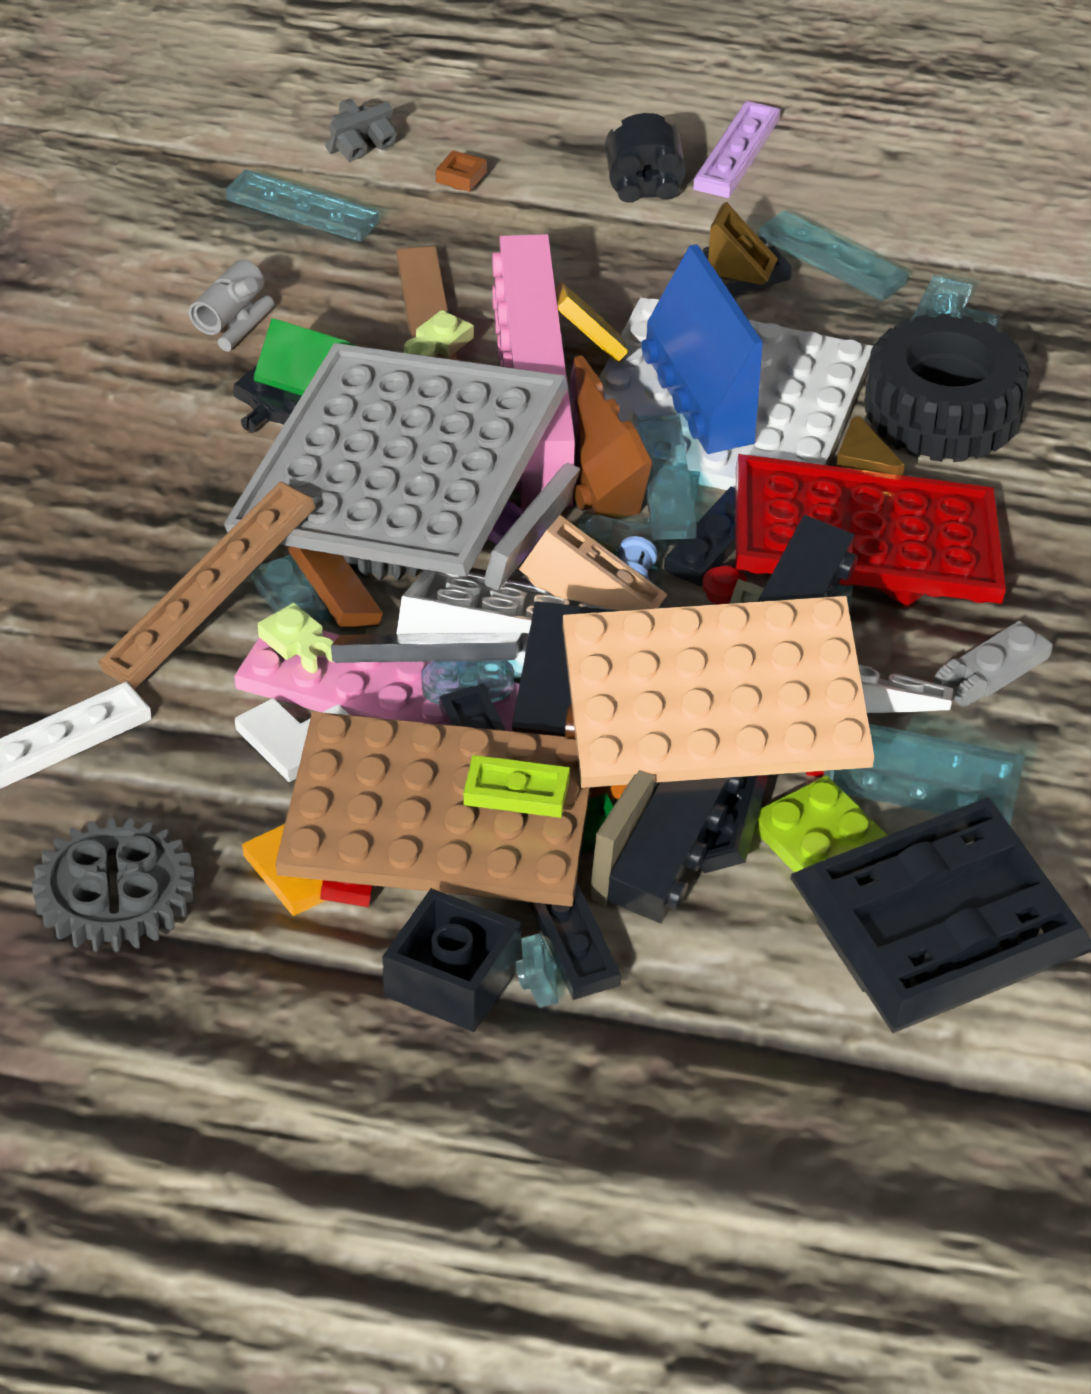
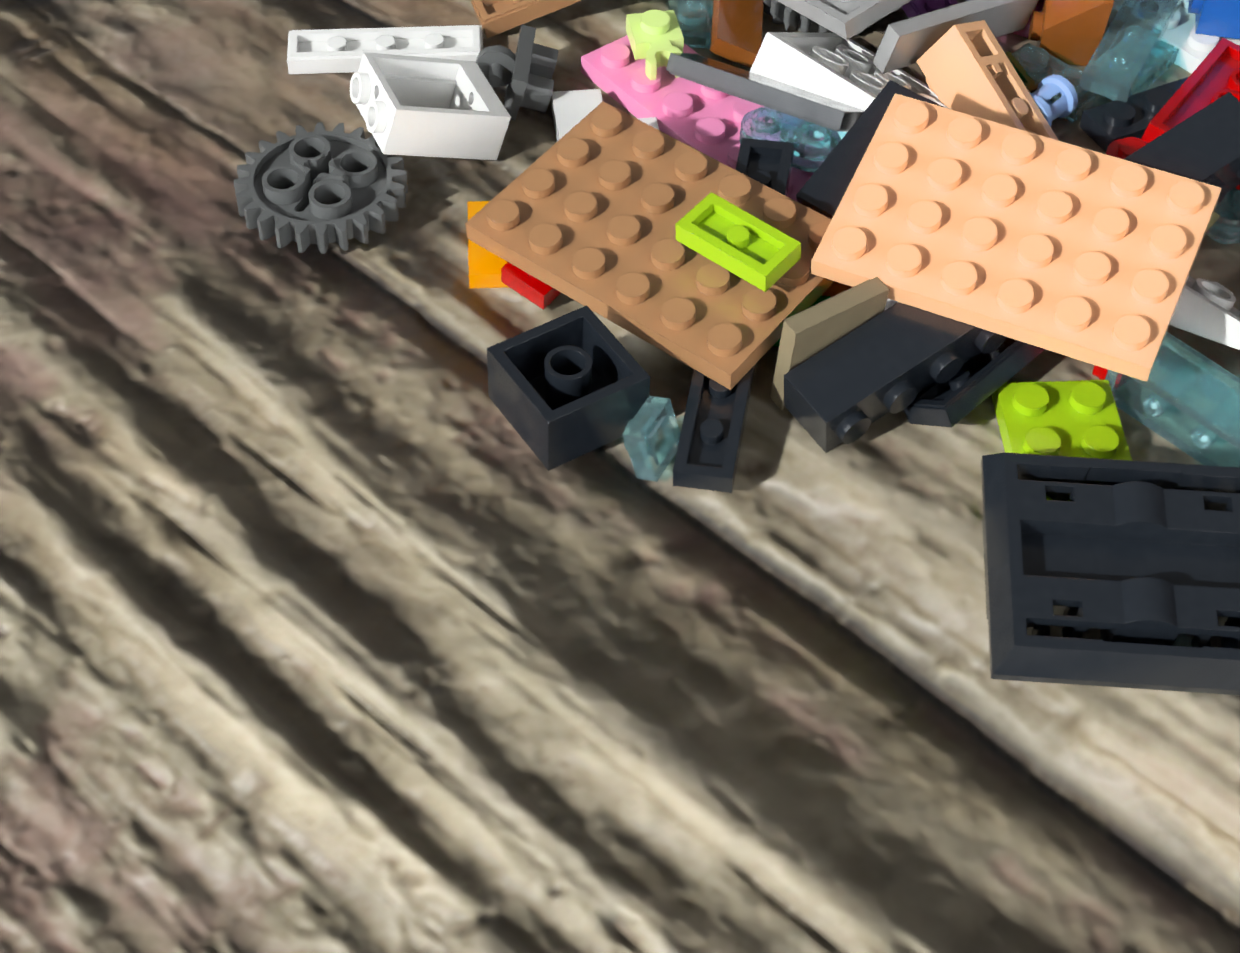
camera: 30 degrees right, 5 degrees up
none -> white window [350,52,511,160]
none -> dark grey hips [476,24,558,121]

